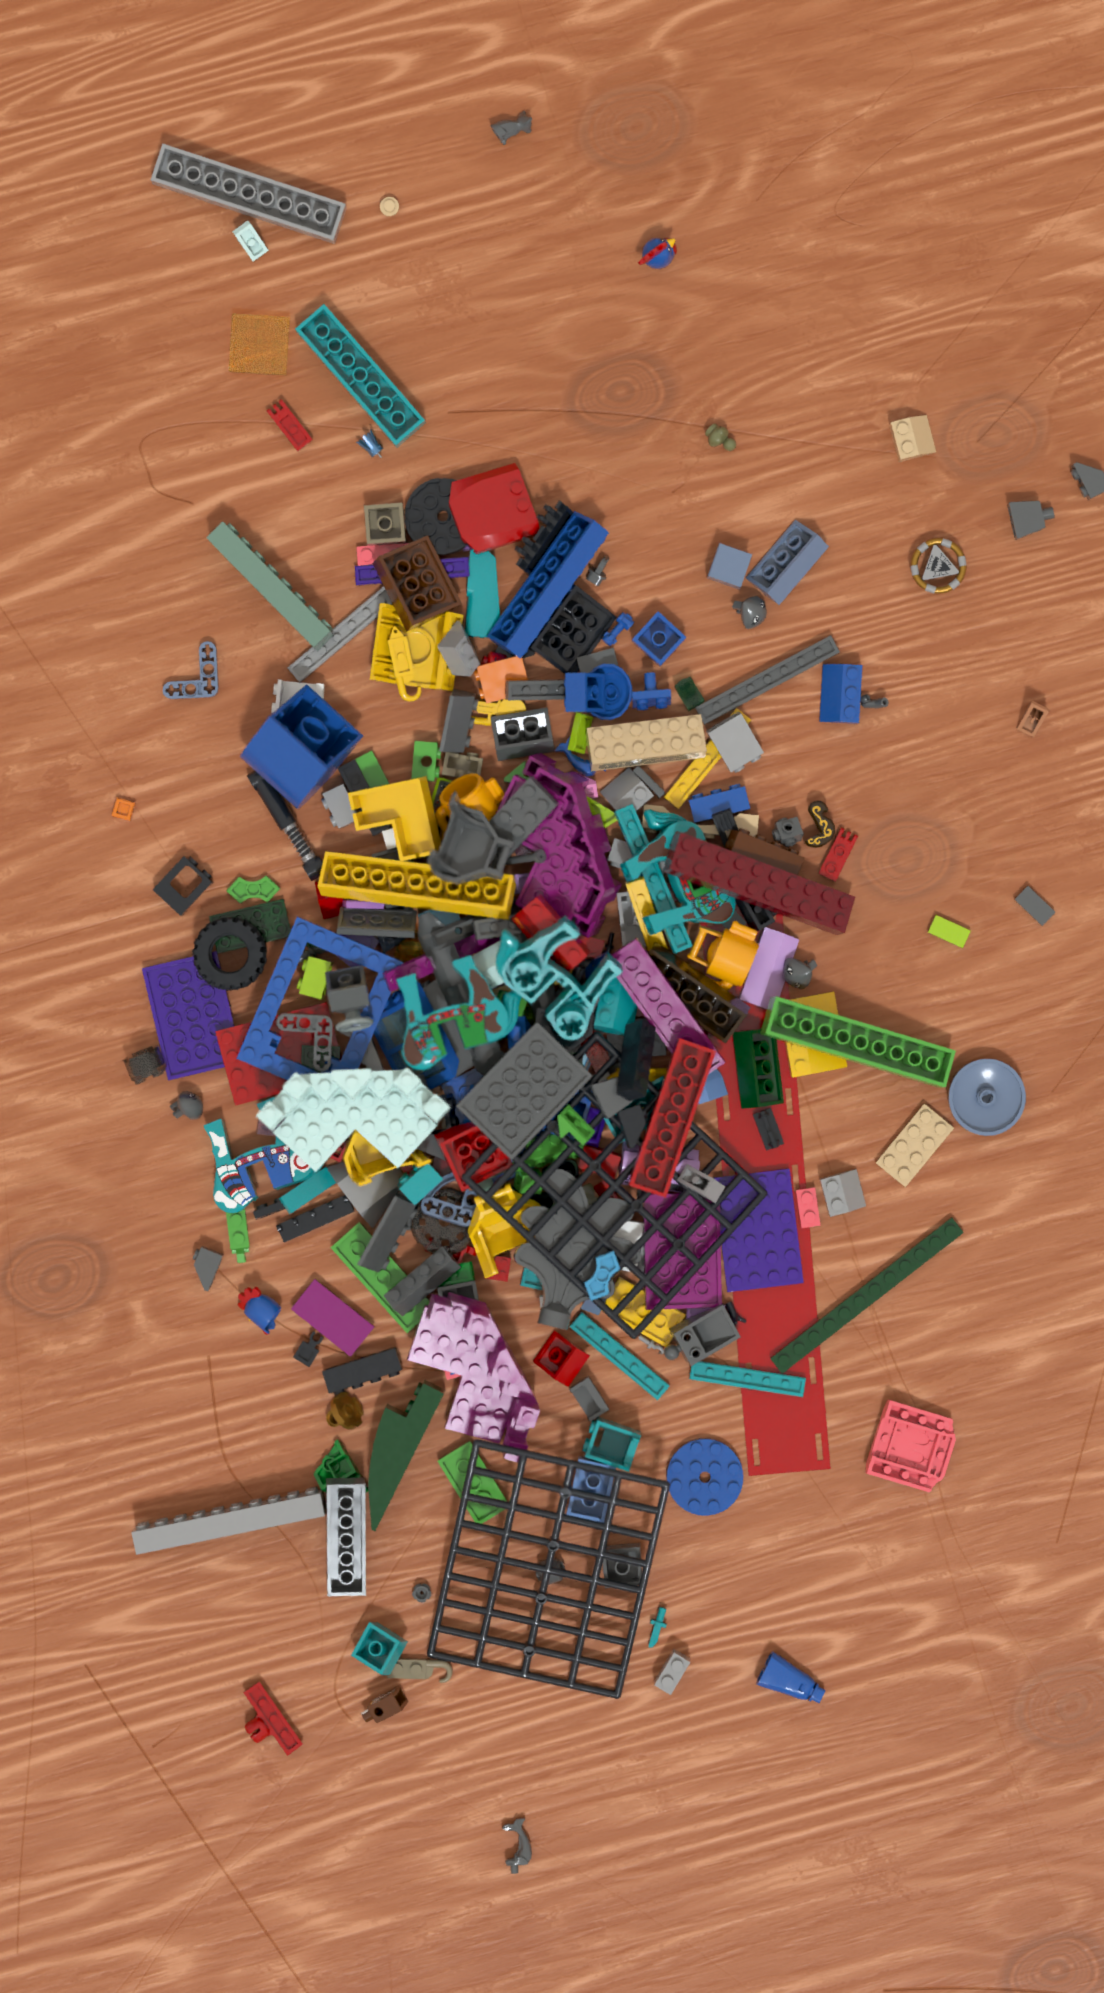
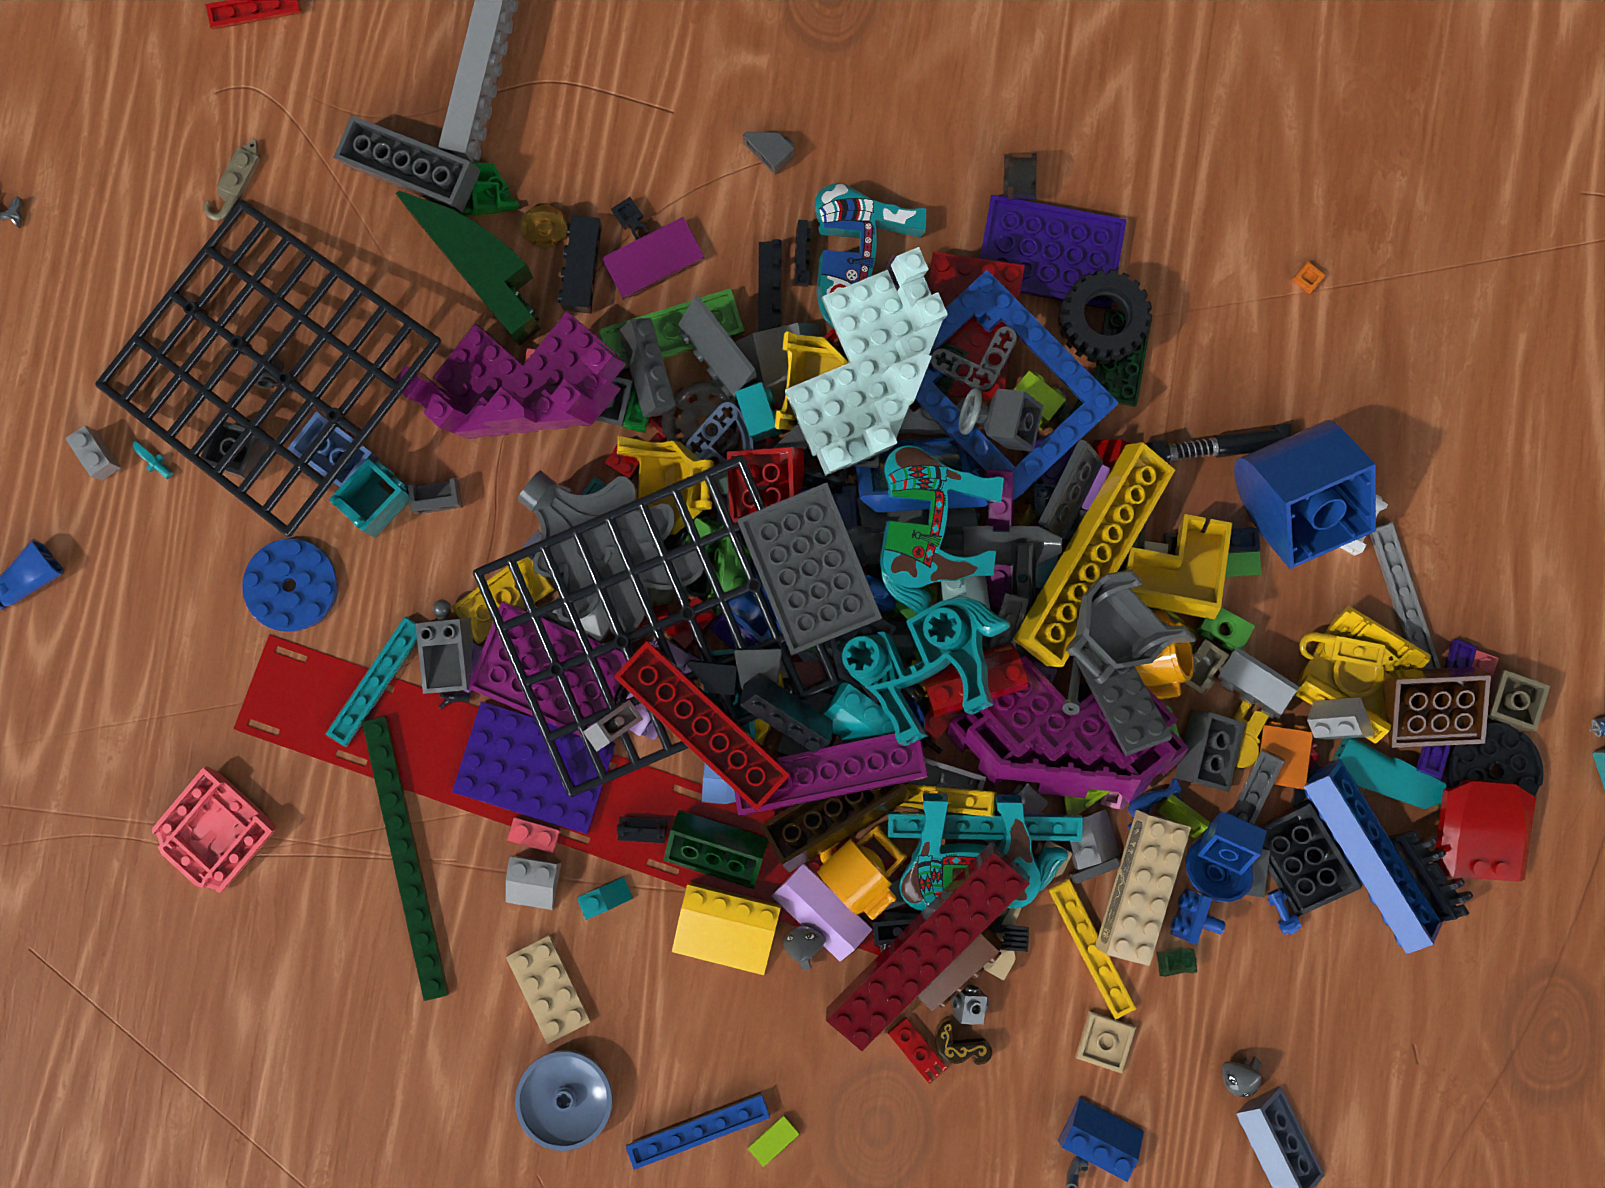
camera: 115 degrees right, 5 degrees down
black window [153,856,214,916] -> none
sand blue beam [162,641,219,699] -> none
dark grey piece [170,1091,203,1120] -> none
sand green brick [206,522,334,651] -> none
bright green tile [226,876,281,904] -> none
bright green hinge [226,1209,250,1263] -> none
blue piece [238,1287,282,1335] -> none
teal tile [279,1167,336,1215] -> none
light grey brick [321,784,357,829] -> none
teal brick [351,1622,408,1675] -> none
reddish brown torso [362,1685,408,1723] -> none
dark grey plate [412,1584,431,1602] -> none
bright green plate [437,1441,508,1524] -> none
red slope [533,1330,590,1387] -> none
bright green slope [558,1104,596,1145] -> none
teal tile [569,1312,670,1400] -> none
dark azure tile [584,1251,620,1301] -> none
dark grey piece [586,556,610,586] -> none
blue brick [632,612,686,667] -> none
light grey hand [638,1335,664,1354] -> none
blue brick [689,784,750,823] -> none
dark grey plate [695,635,840,725] -> none
olive animal [705,423,736,451] -> none
light grey panel [706,711,764,773] -> none
sand blue piece [707,543,752,590] -> none
bright green brick [760,996,956,1088] -> none
none -> teal slope [577,877,633,920]
none -> blue plate [626,1093,770,1170]
none -> tan tile [1075,1011,1136,1074]

